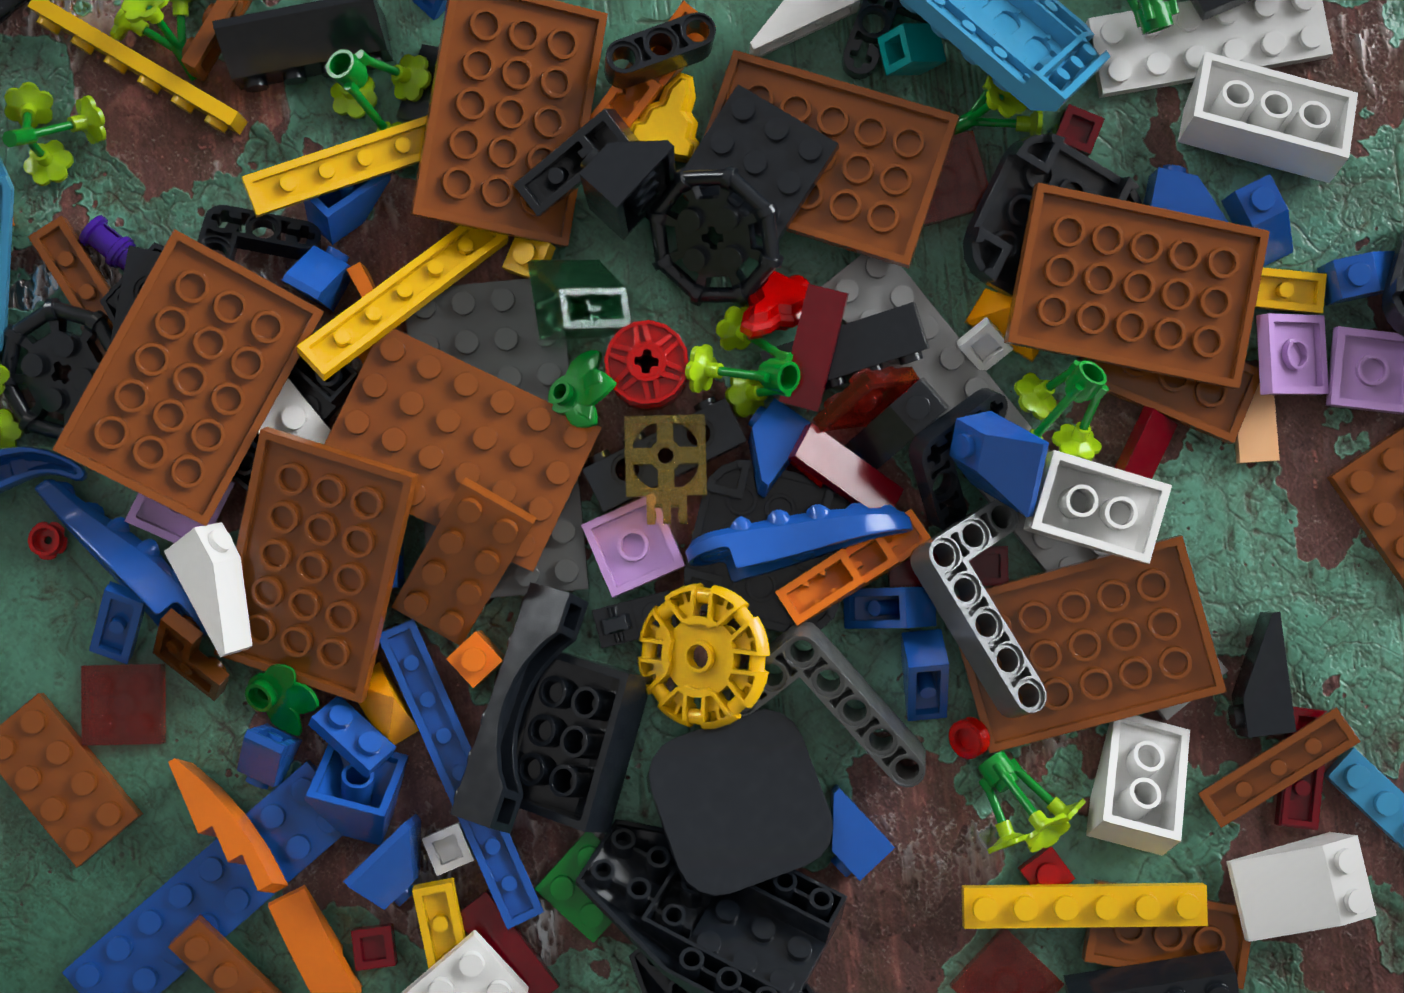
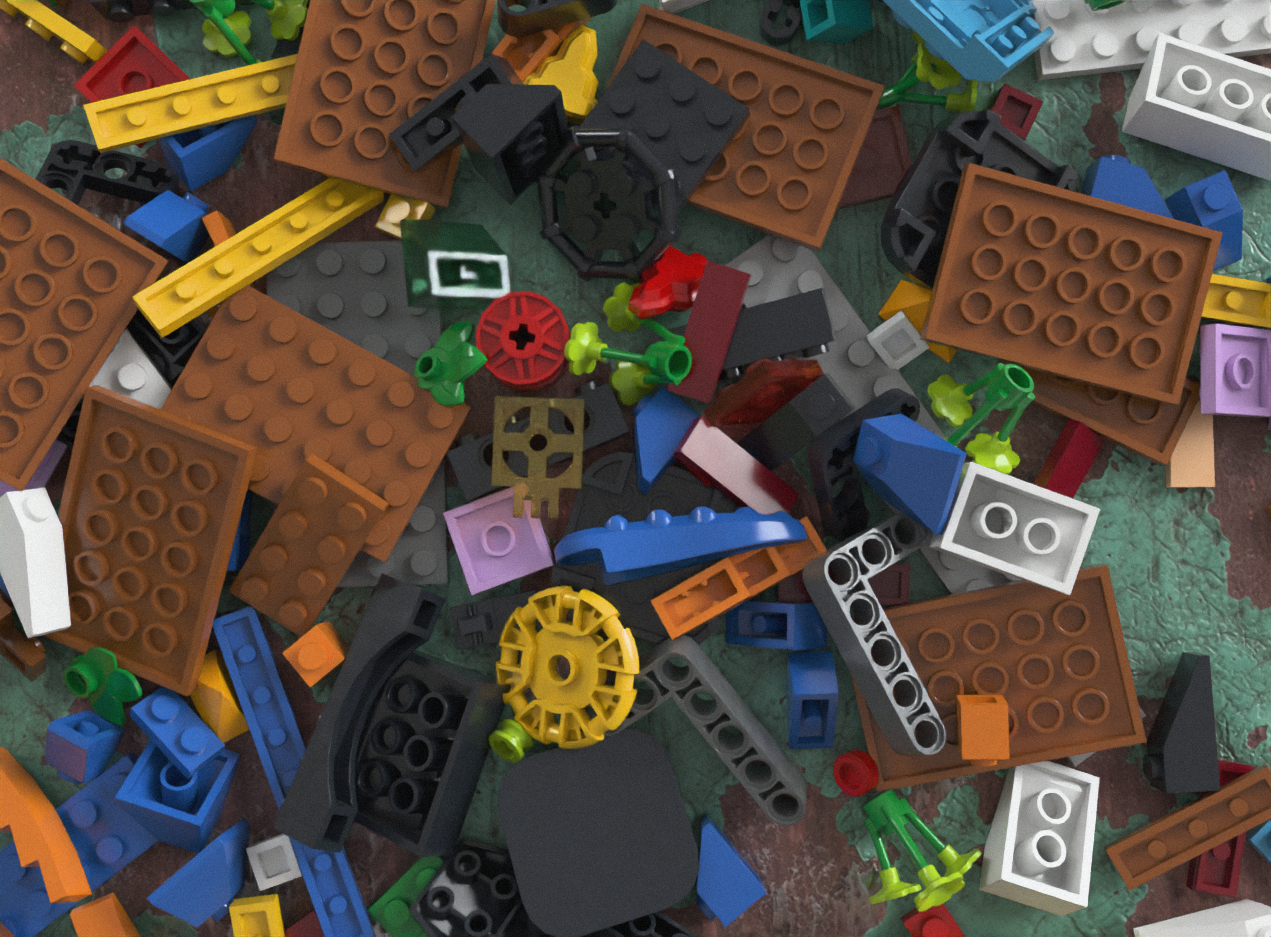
camera: 10 degrees right, 0 degrees up
none -> red plate [74,25,190,149]
none -> lime bush [489,719,534,763]
none -> orange brick [956,695,1009,766]

